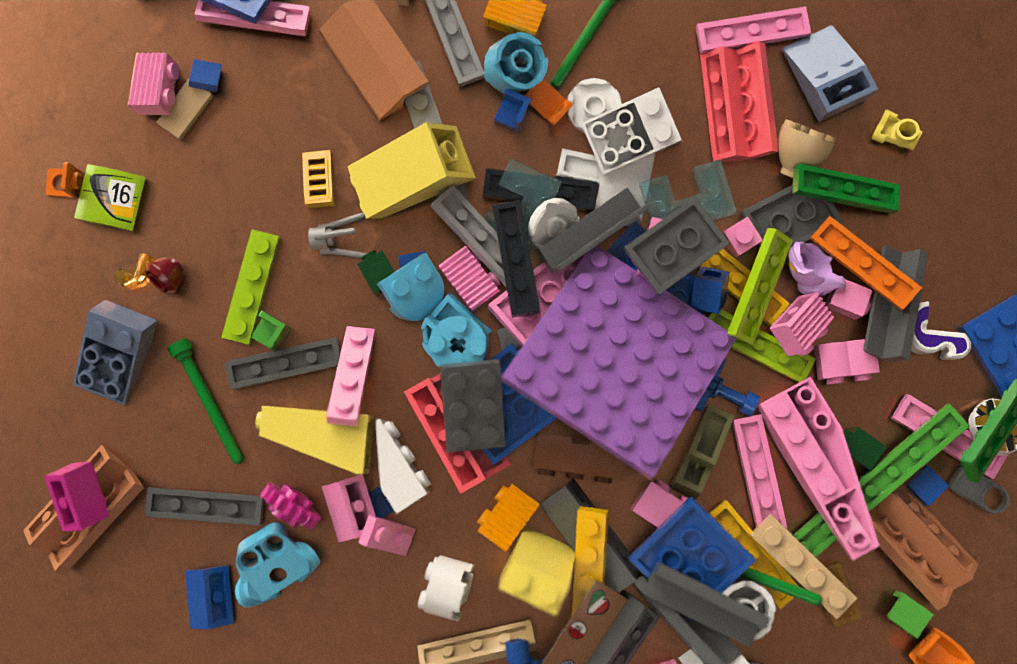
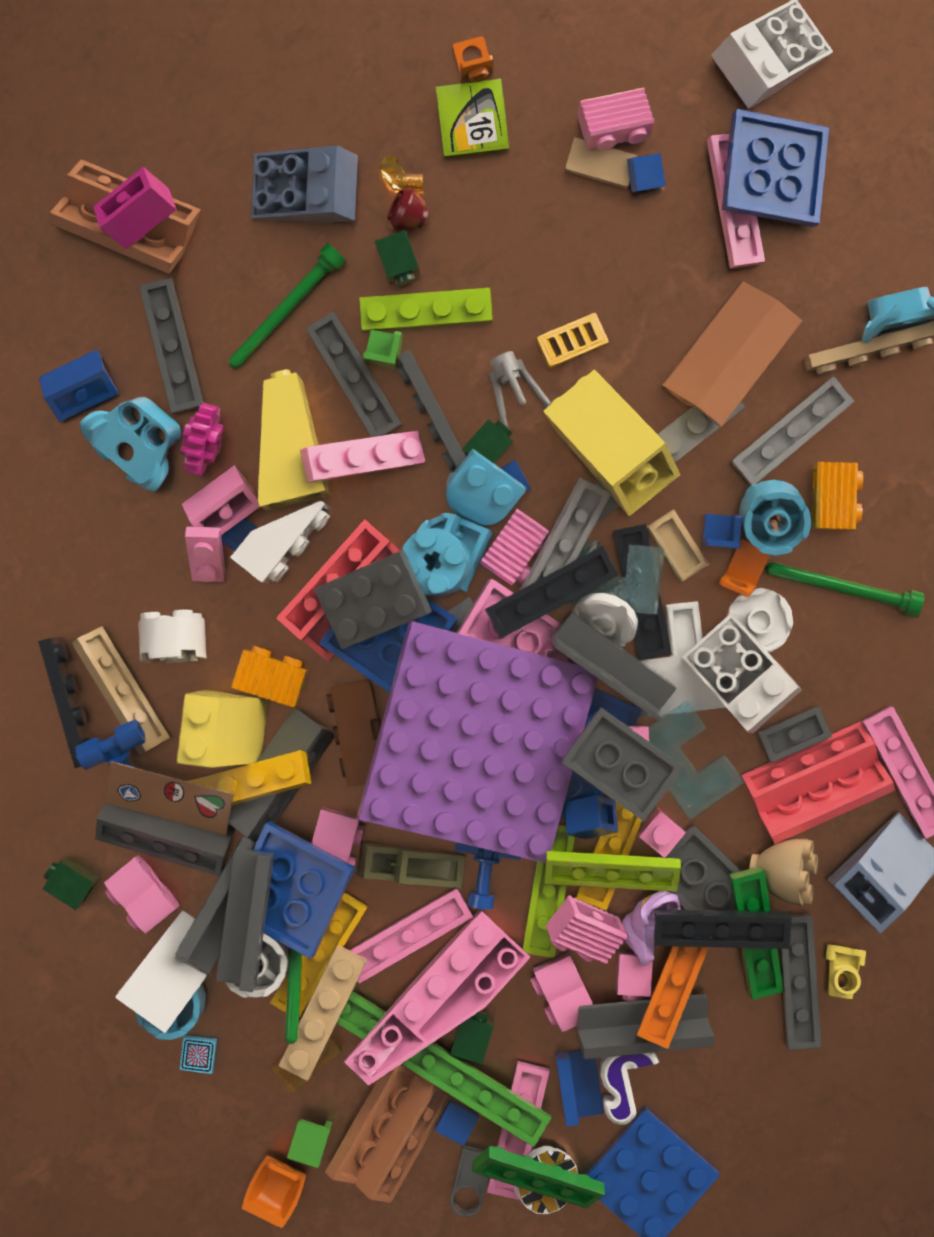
camera: 75 degrees right, 5 degrees up
none -> dark green brick [375,230,420,286]
none -> dark grey plate [396,349,466,471]
none -> blue panel [555,1050,604,1127]
none -> tan tile [647,509,709,582]
none -> black plate [654,909,792,949]
none -> dark grey plate [757,706,832,763]
none -> dark grey plate [780,914,822,1050]

